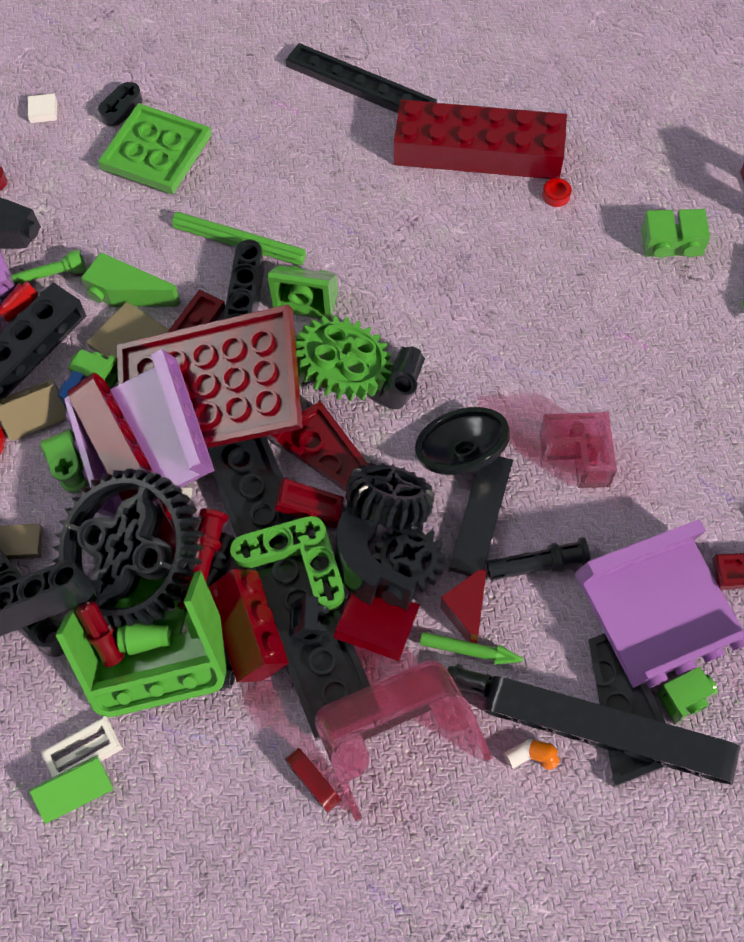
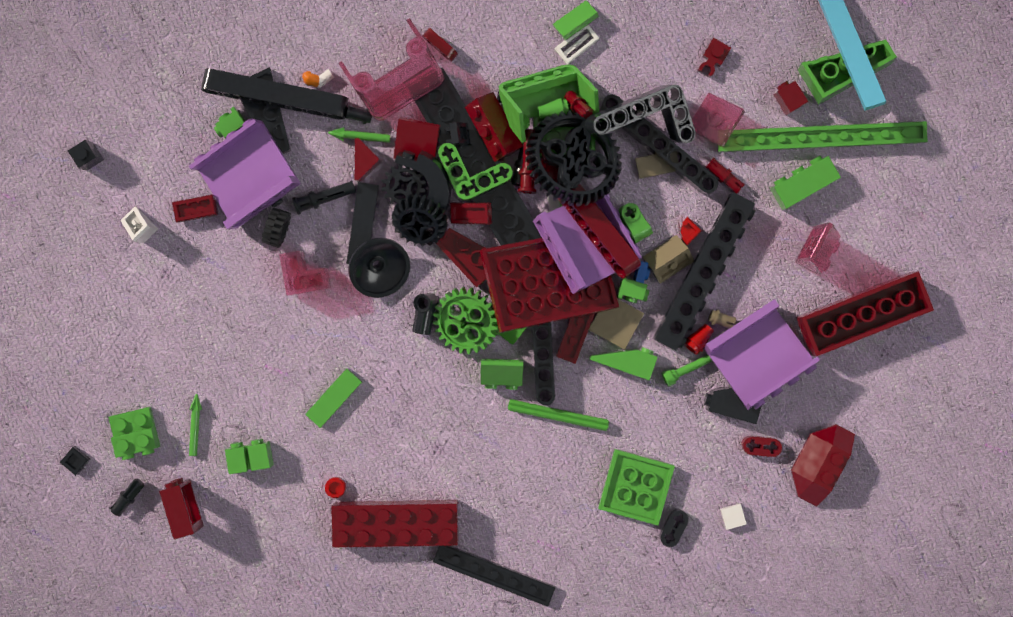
camera: 170 degrees right, 25 degrees up
none -> black tyre [262,207,291,248]
none -> bright green tile [305,368,362,428]

